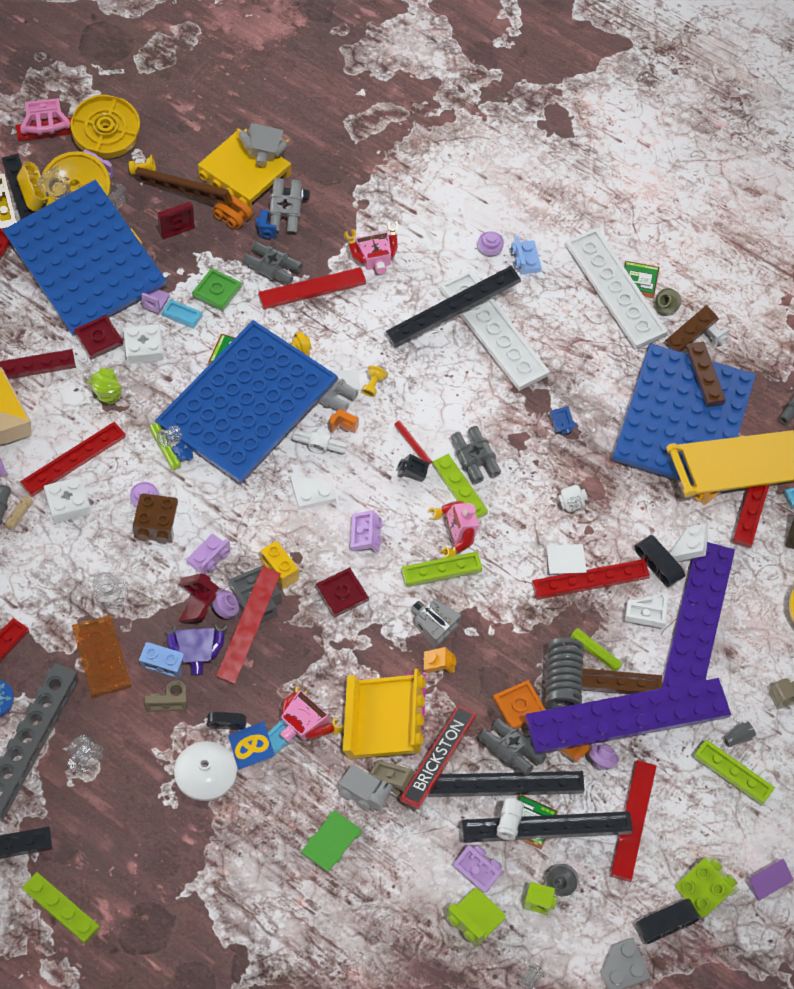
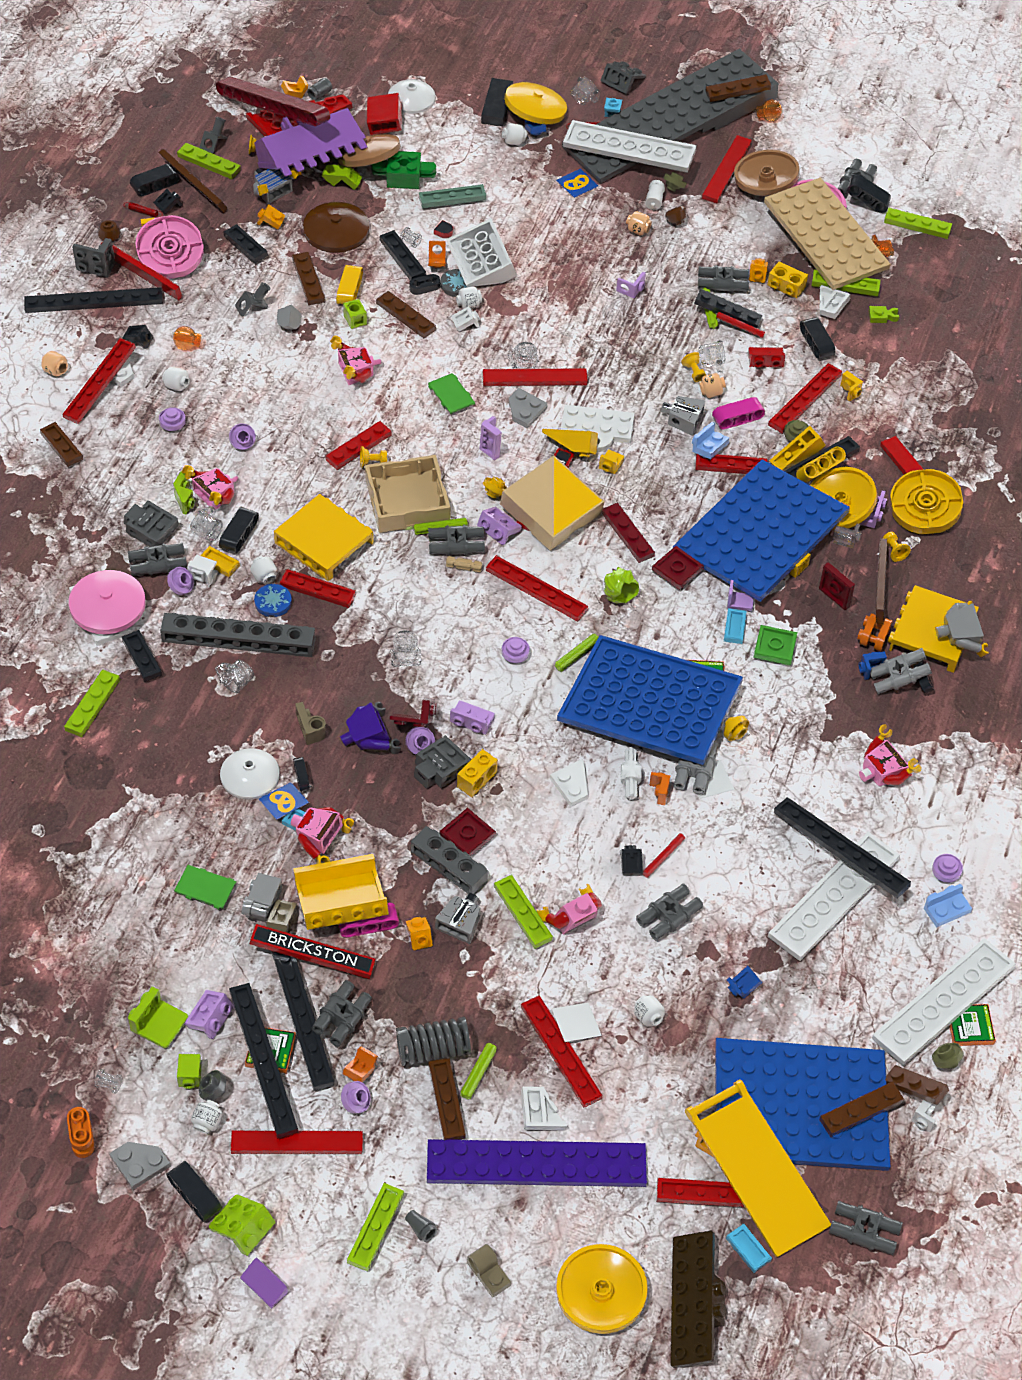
camera: 75 degrees right, 5 degrees down
bright pink plate [20,98,71,135] -> none
clear piece [36,166,71,200] -> none
white brick [44,476,91,523] -> none
clear orange plate [72,614,132,698] -> none
white brick [124,324,164,364] -> none
reddish brown bracket [132,493,178,543] -> none
light blue bracket [139,642,184,679] -> none
clear bush [157,425,182,447] -> none
blue plant [172,441,194,461] -> none
red tile [216,566,281,685] -> none
dark grey pin [243,241,303,285] -> none
red tile [258,267,366,310] -> none
lavender bracket [350,510,383,553] -> none
yellow piece [361,365,388,397] -> none
lime plate [432,453,488,519] -> none
orange tile [492,680,546,729] -> none
white piece [497,798,524,840] -> none
dark purple plate [525,678,731,755] -> none
black beam [634,535,685,587] -> none
white wing [670,523,708,562] -> none
none -> white head [191,1100,223,1134]
none -> dark grey brick [411,826,488,894]

